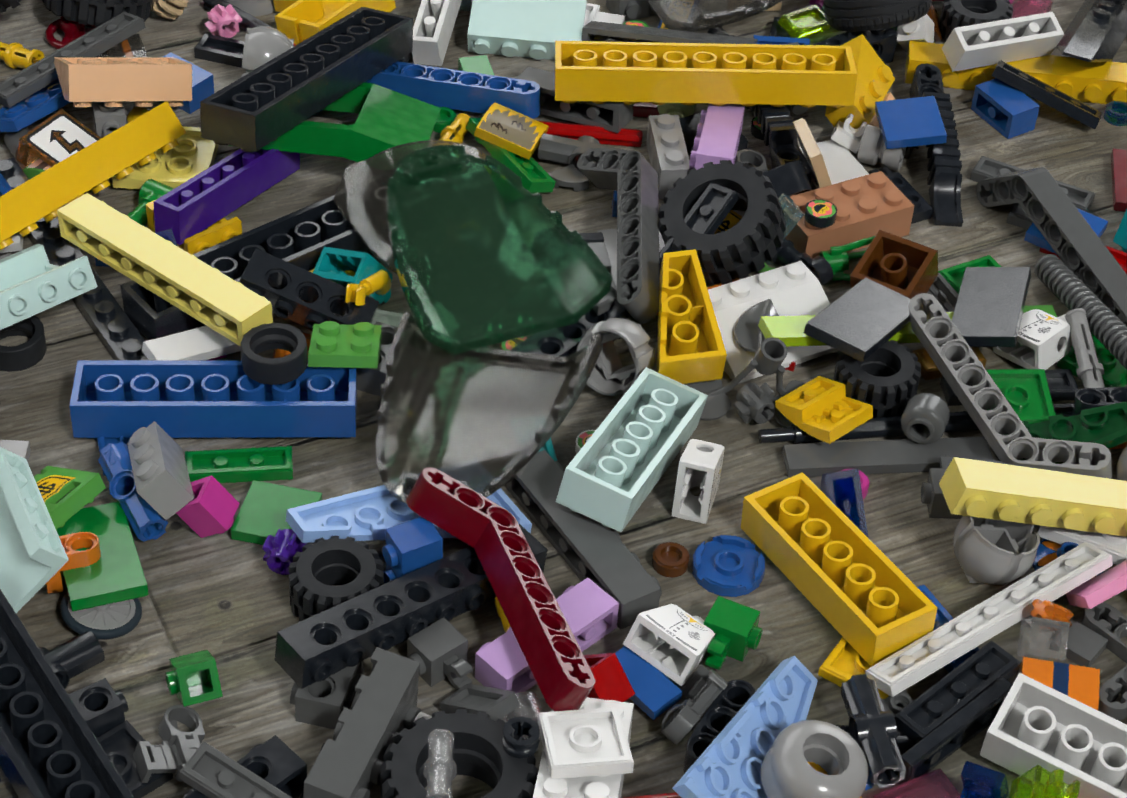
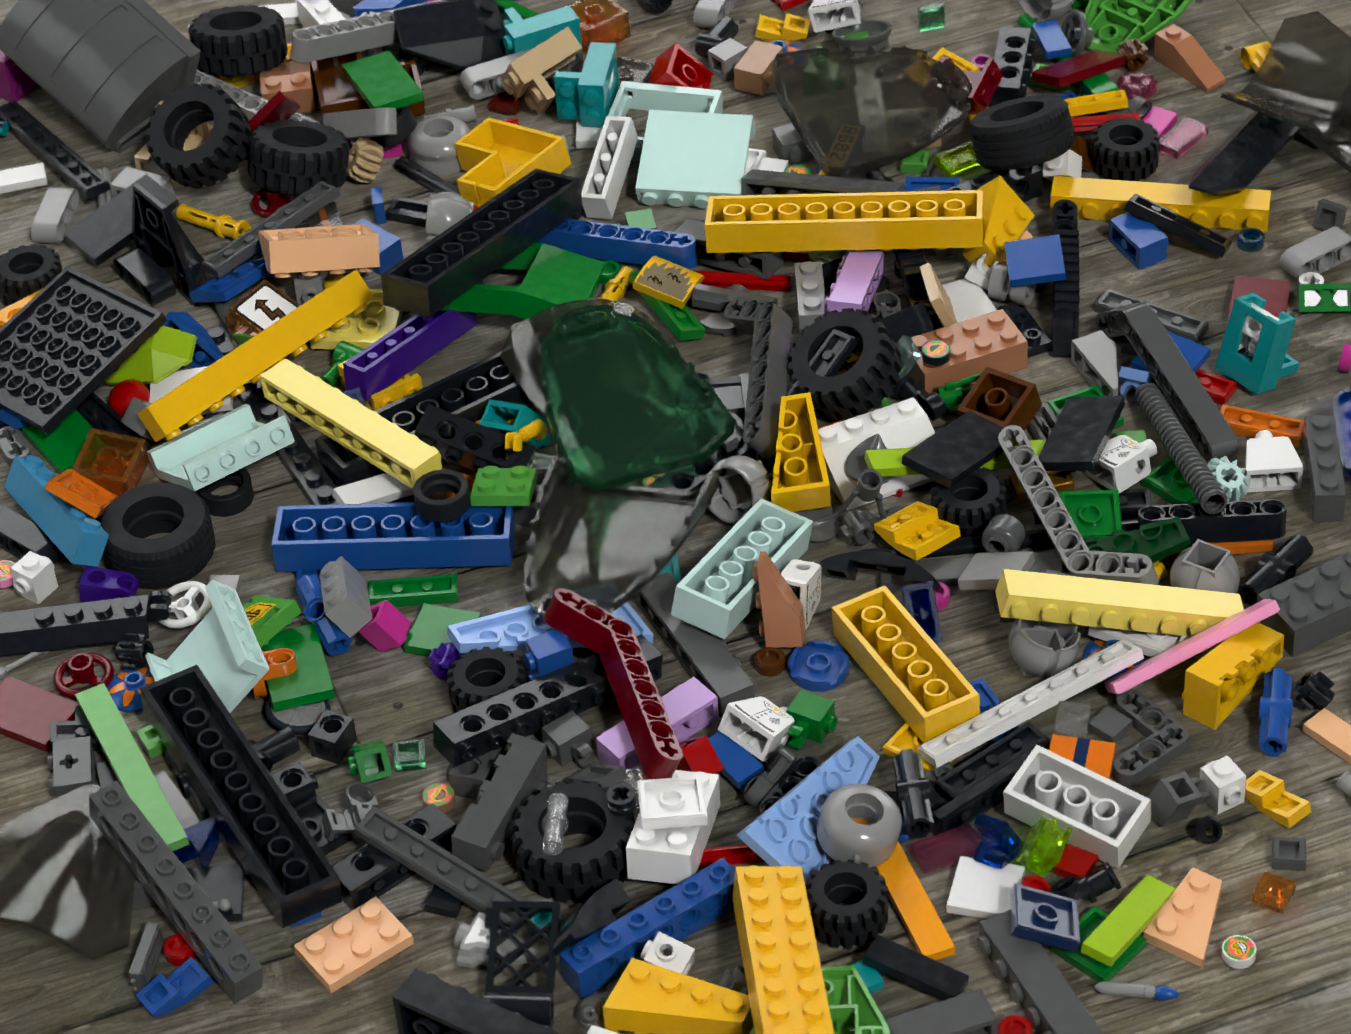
camera: 10 degrees right, 0 degrees up
bright pink gear [204,4,242,38] -> none
white brick [942,12,1064,72] -> none
orange axle [1030,599,1074,629] -> none
light grey pin [1065,308,1105,388] -> none
none -> black brick [308,709,357,764]
none -> blue tile [370,187,386,225]
none -> clear green tile [393,739,427,772]
none -> tile [422,783,455,813]
none -> nougat slope [753,551,806,648]
none -> black slope [819,551,942,593]
none -> bright green tile [901,149,931,174]
none -> light grey tile [958,551,1035,590]
none -> light grey slope [1071,330,1119,396]
none -> medium blue tile [1118,366,1152,398]

